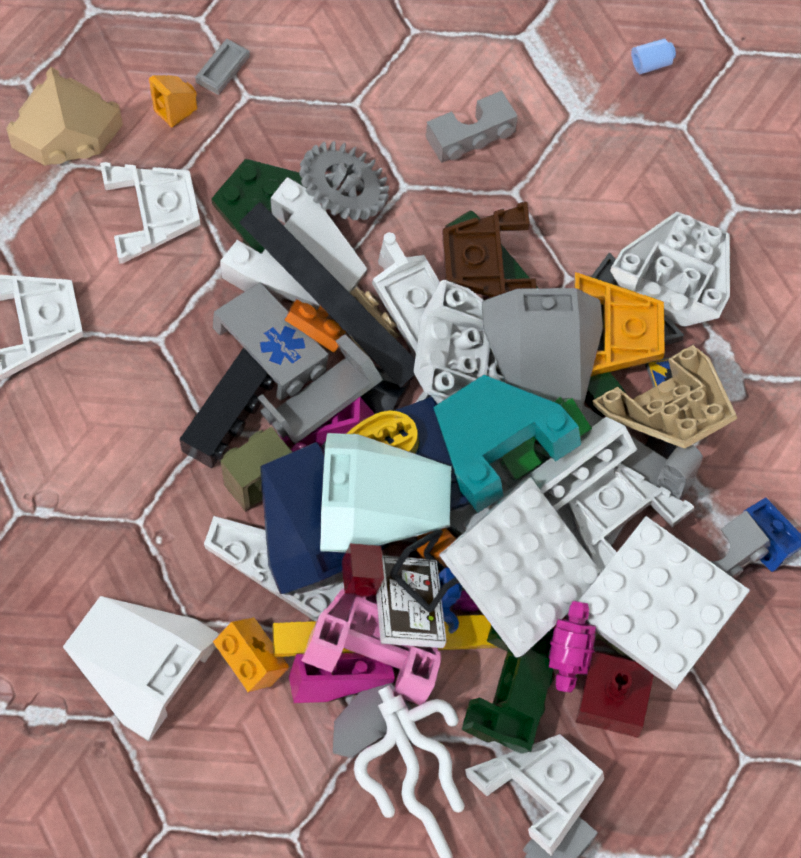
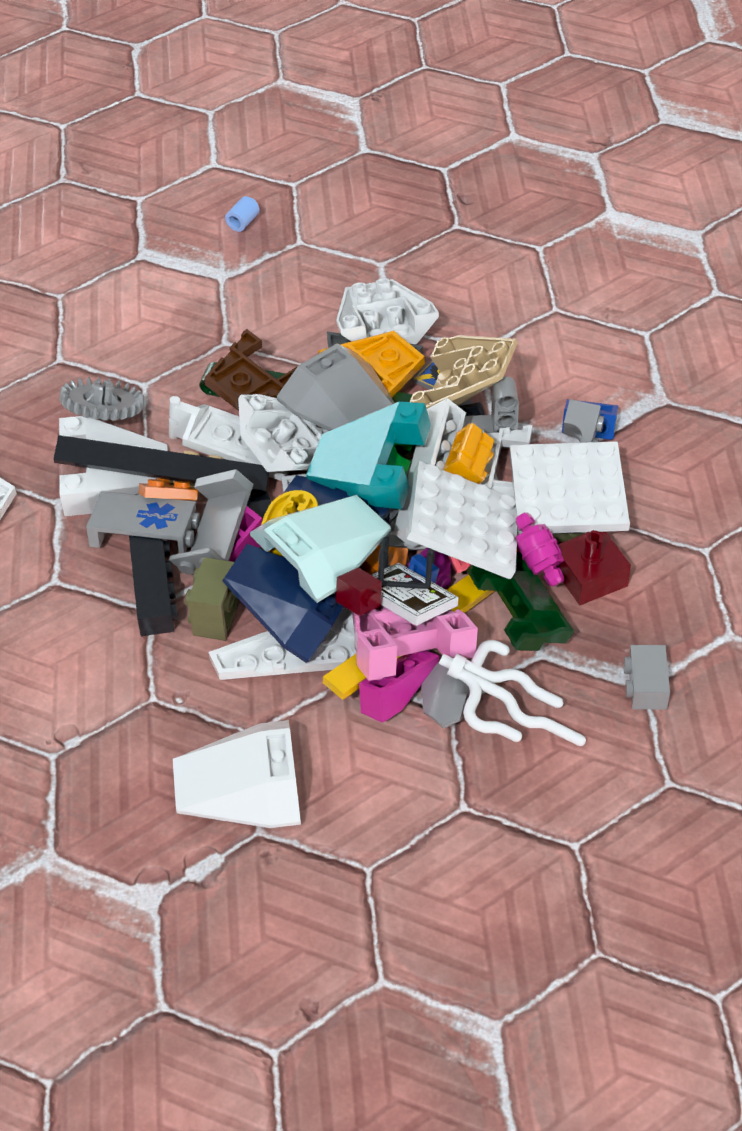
camera: 35 degrees left, 15 degrees down
dark green wing [211,158,307,254] -> none
light orange brick [213,617,289,692] -> none
light grey arch [426,90,518,163] -> none
white wing [465,734,604,856] -> none
none -> light orange brick [443,423,494,484]

